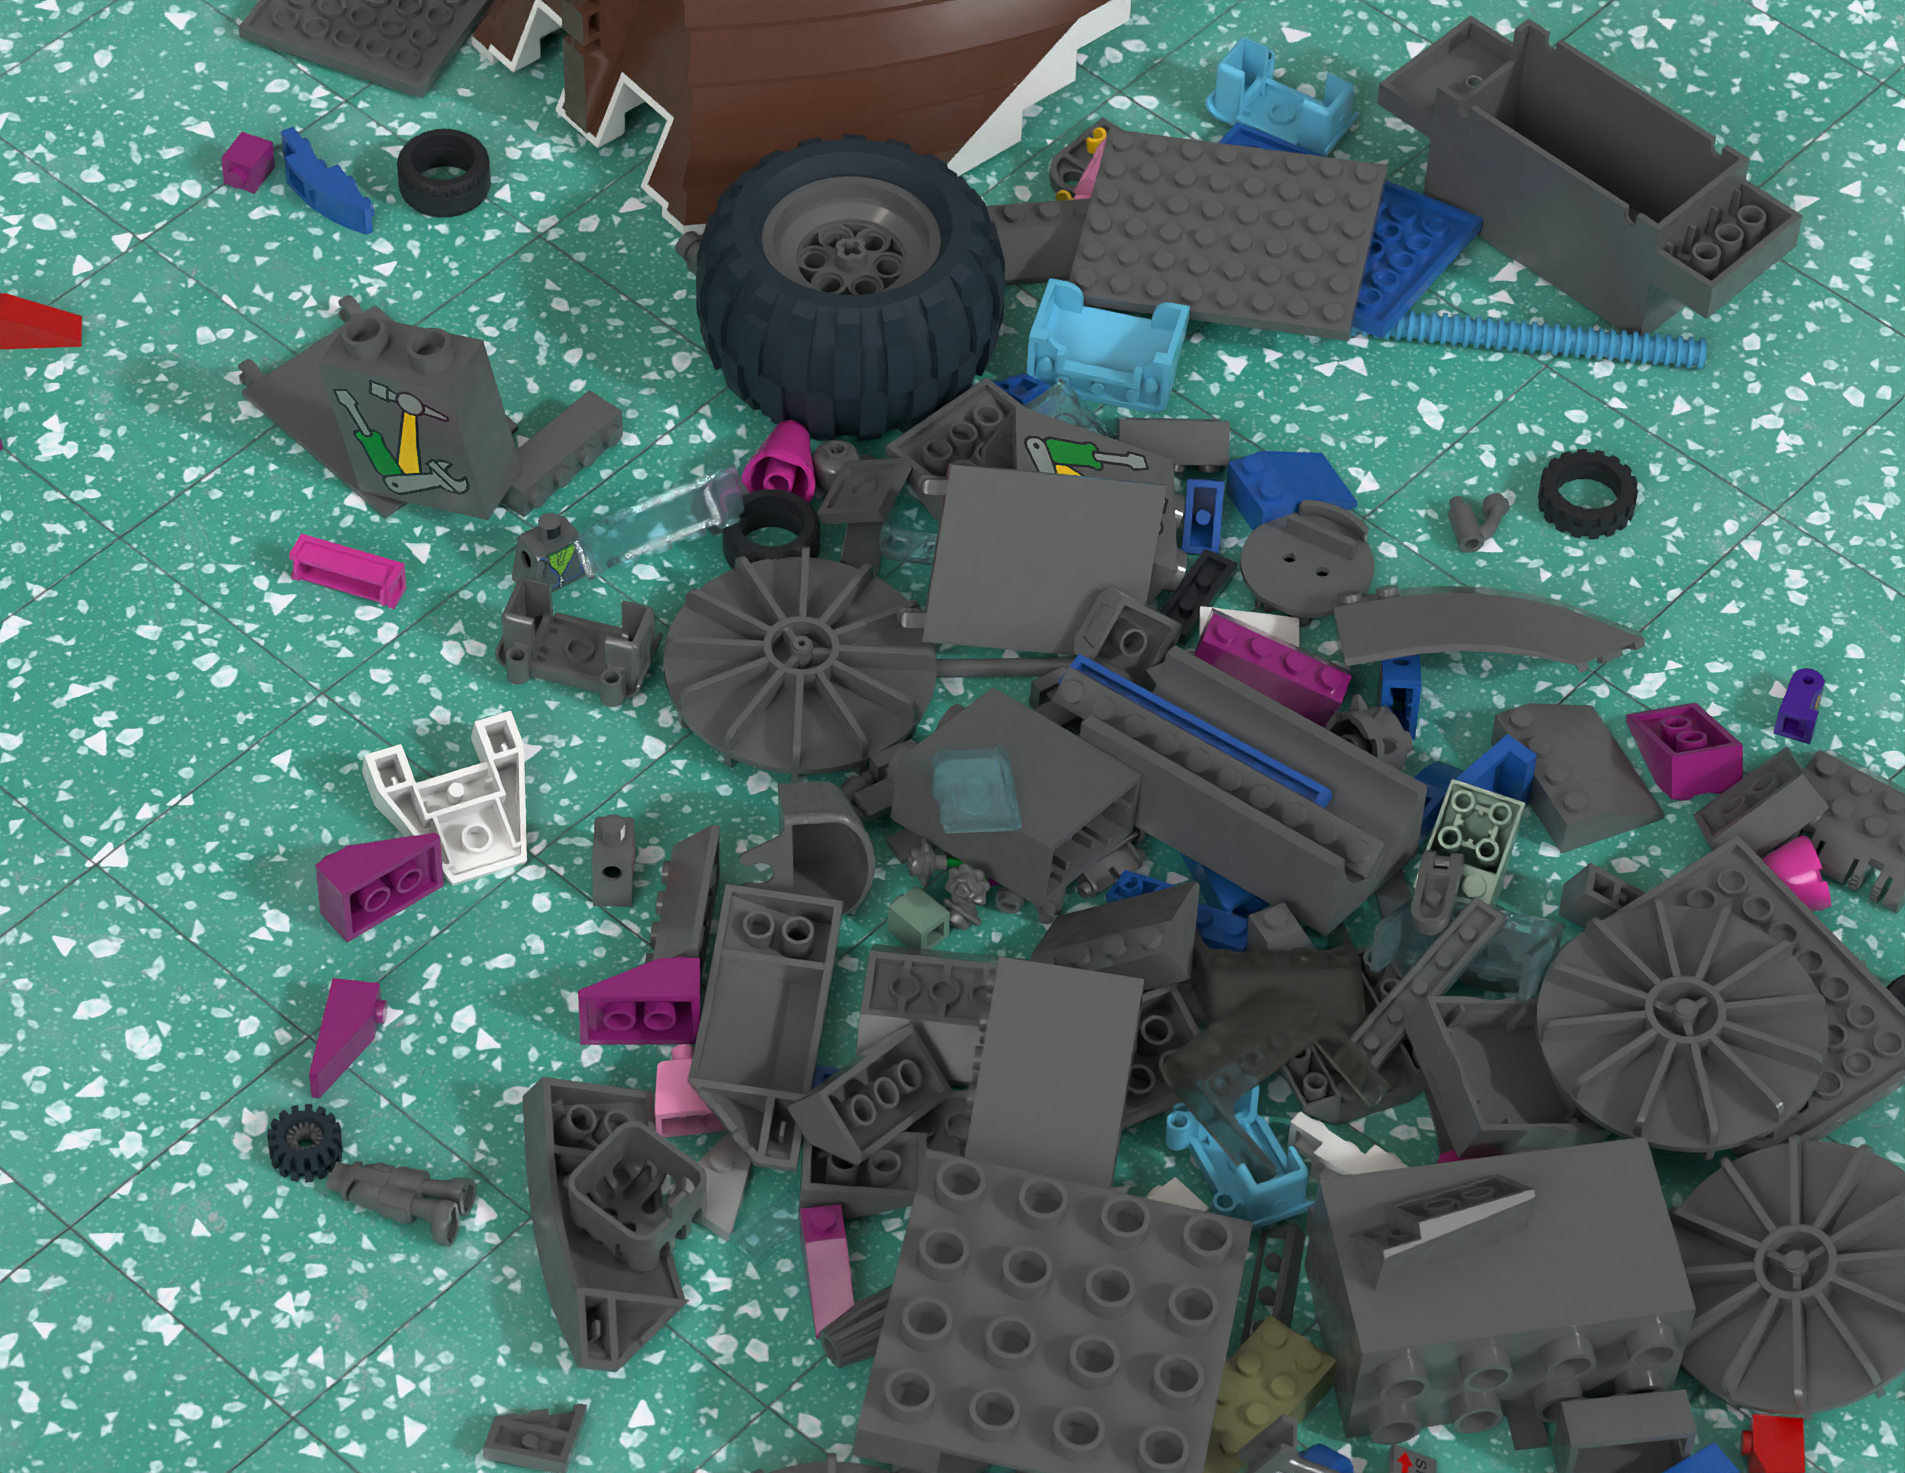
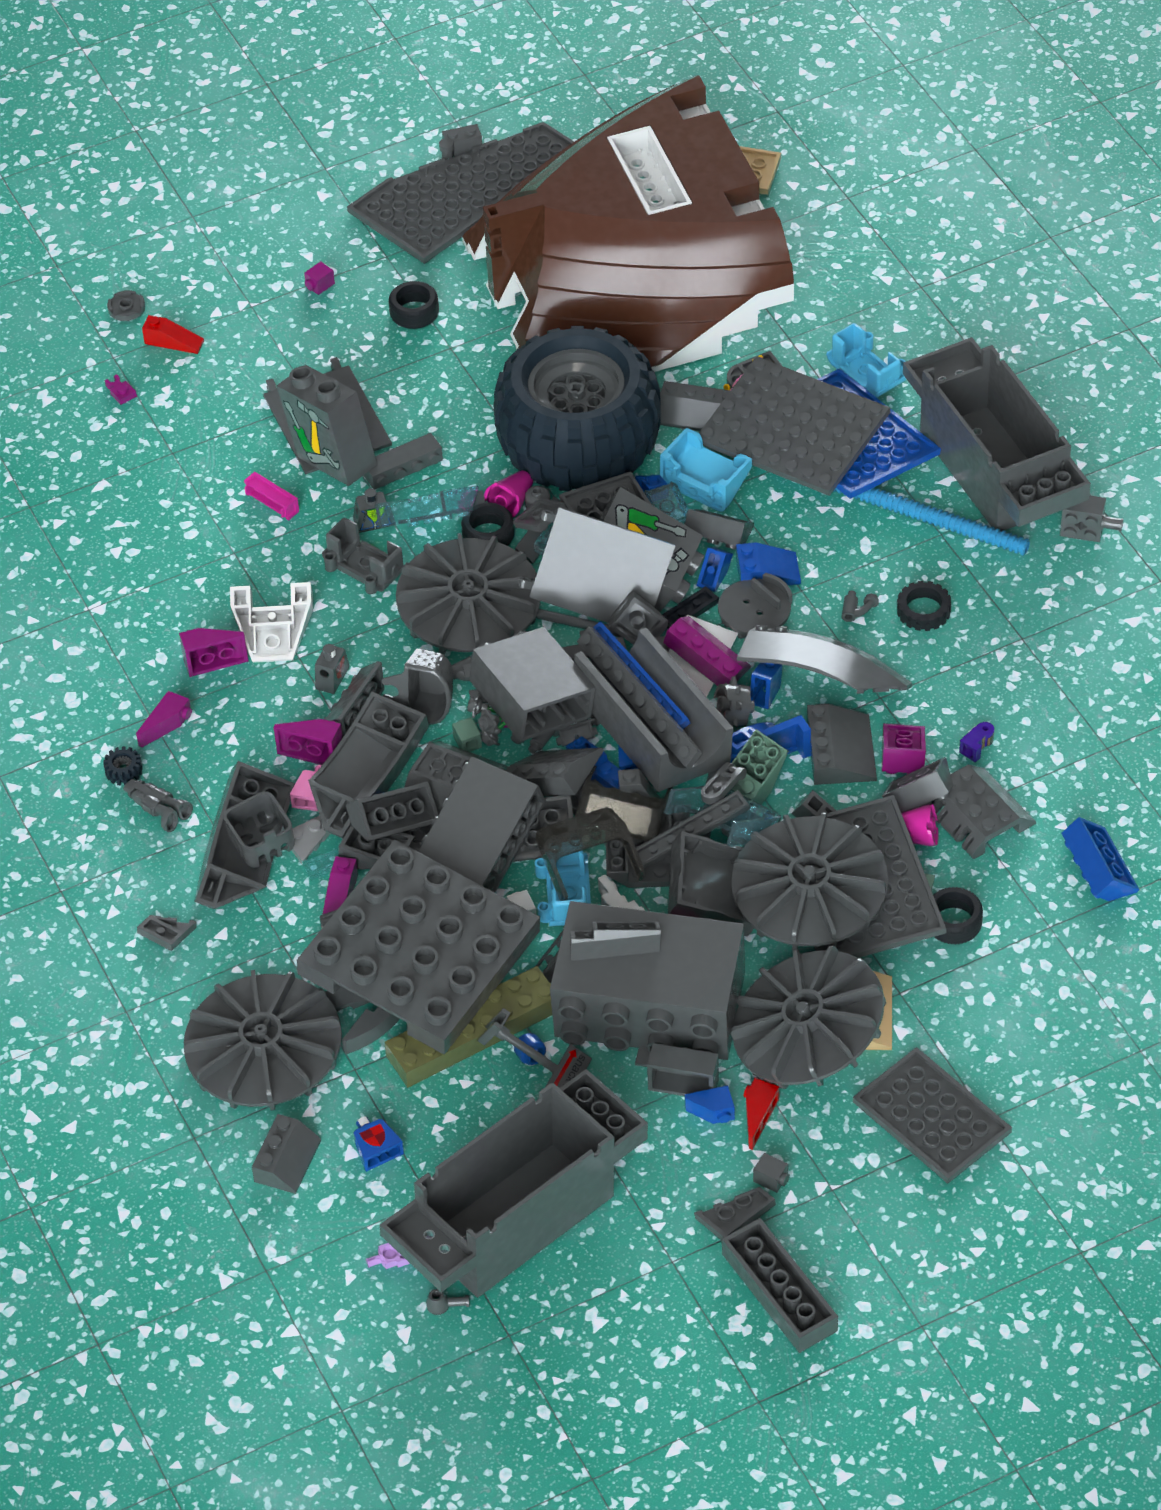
camera: 25 degrees right, 0 degrees up
blue slope [281,127,375,235] -> none
clear light blue slope [931,744,1022,834] -> none
none -> dark grey brick [1060,495,1124,543]

